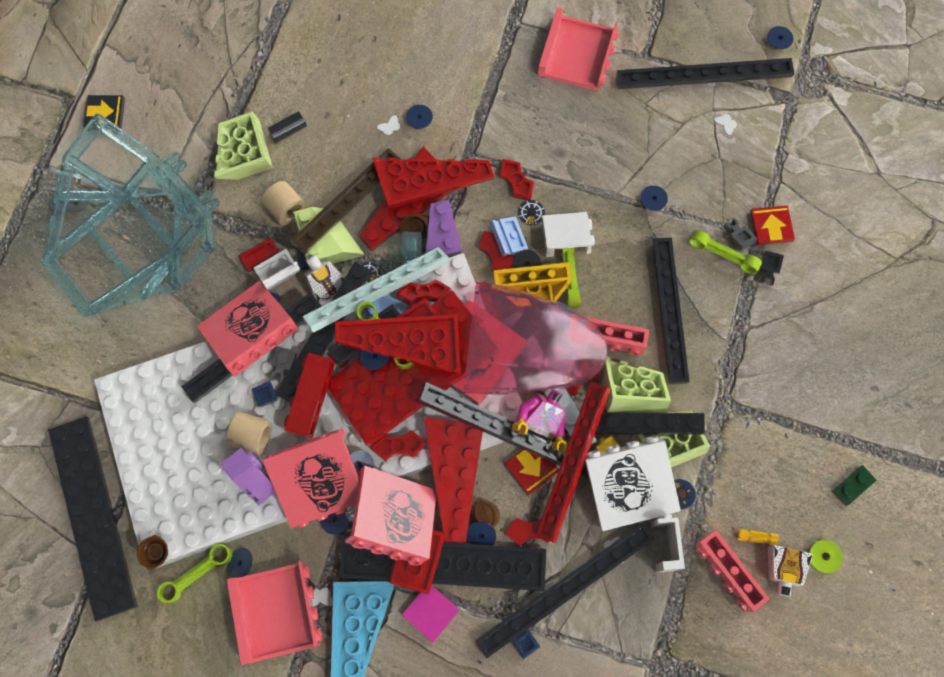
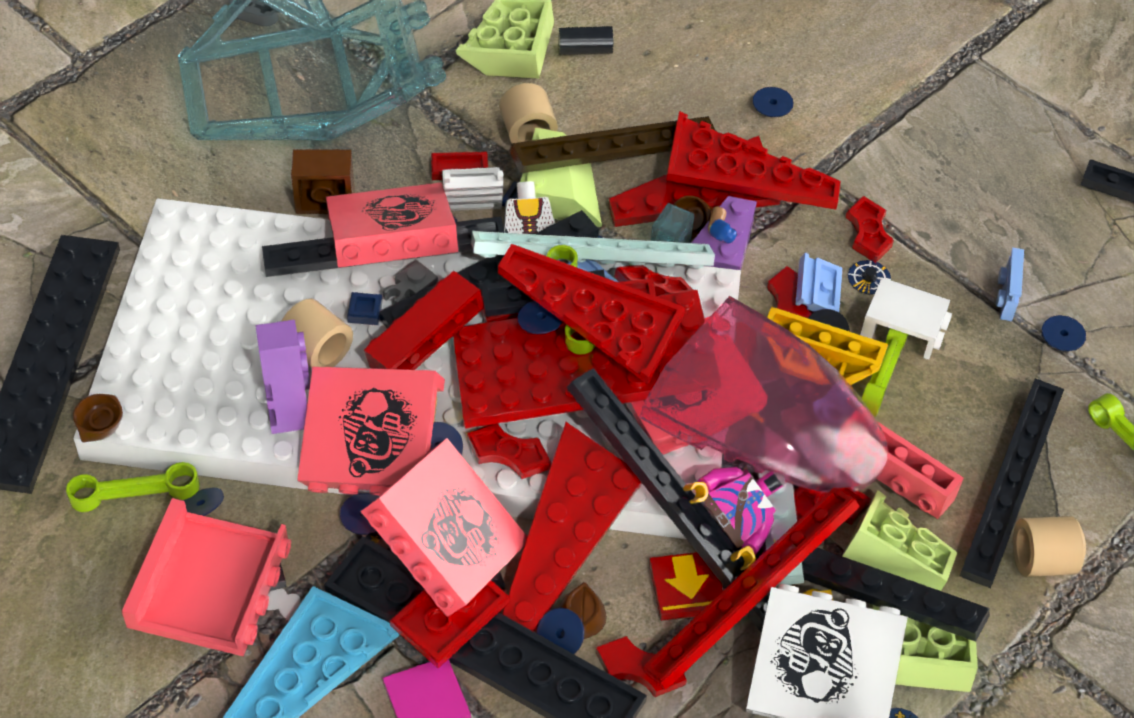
camera: 25 degrees right, 20 degrees down
white sticker [377,115,400,135] -> none
coral panel [538,7,619,91] -> none
none -> reddish brown brick [291,149,355,214]
none -> blue arm [708,207,737,244]
none -> light blue plate [996,247,1024,321]
none -> tan piece [1013,516,1086,577]

